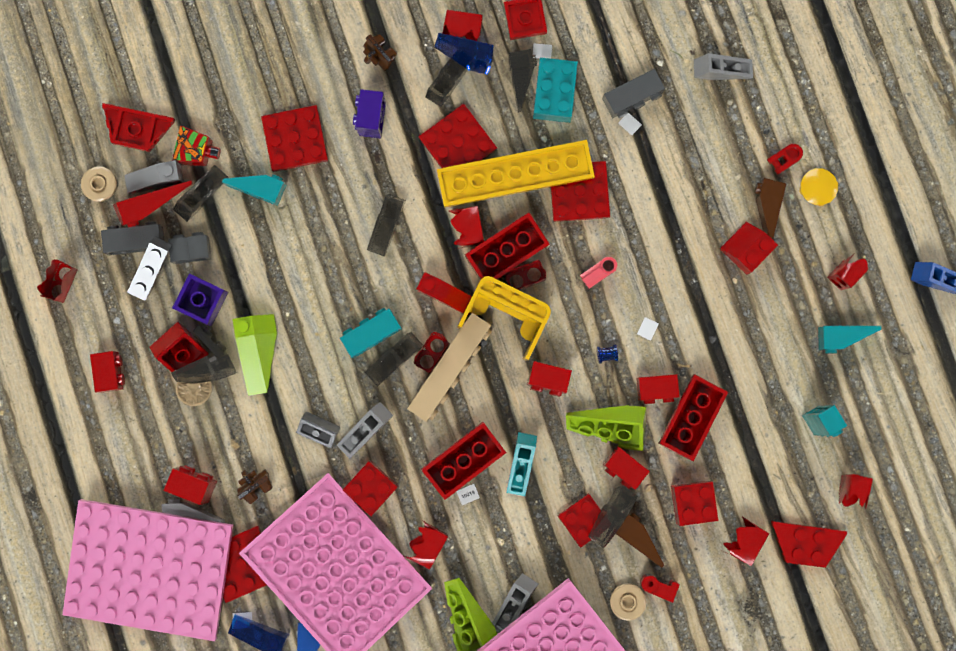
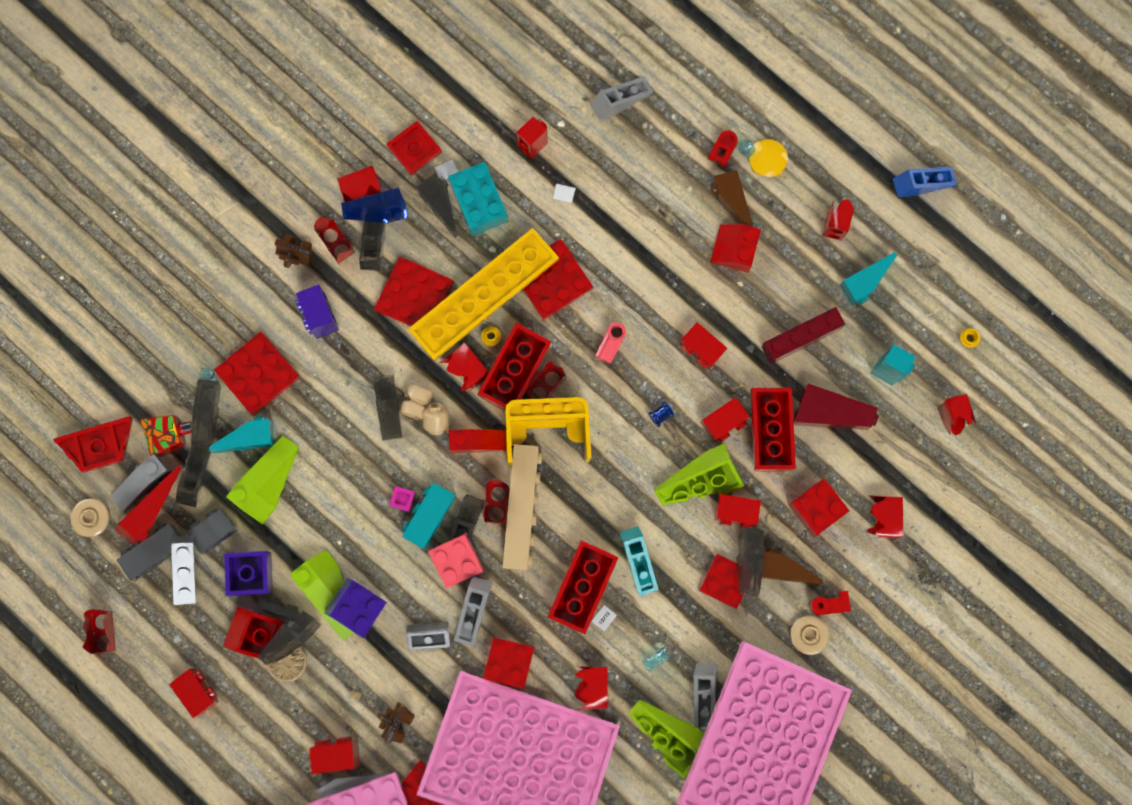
camera: 30 degrees left, 5 degrees down
red brick [527,361,572,397] -> none
dark grey brick [602,69,665,119] -> none
white sticker [637,317,659,341] -> none
red wing [771,521,848,568] -> none
none -> clear smoke slope [191,379,221,446]
none -> clear light blue hinge [200,367,216,384]
none -> lime wedge [226,435,299,524]
none -> red piece [314,217,355,264]
none -> dark purple brick [324,578,387,638]
none -> dark pink plate [389,486,416,512]
none -> tan wheel [399,385,433,421]
none -> tan head [422,403,449,435]
none -> coral plate [428,533,484,588]
none -> yellow plate [481,326,501,347]
none -> red brick [516,116,548,159]
none -> clear light blue pin [642,647,670,672]
none -> red brick [679,322,728,370]
none -> clear light blue hinge [738,139,756,157]
none -> dark red brick [761,307,846,365]
none -> dark red slope [794,383,879,430]
none -> yellow plate [960,328,981,348]

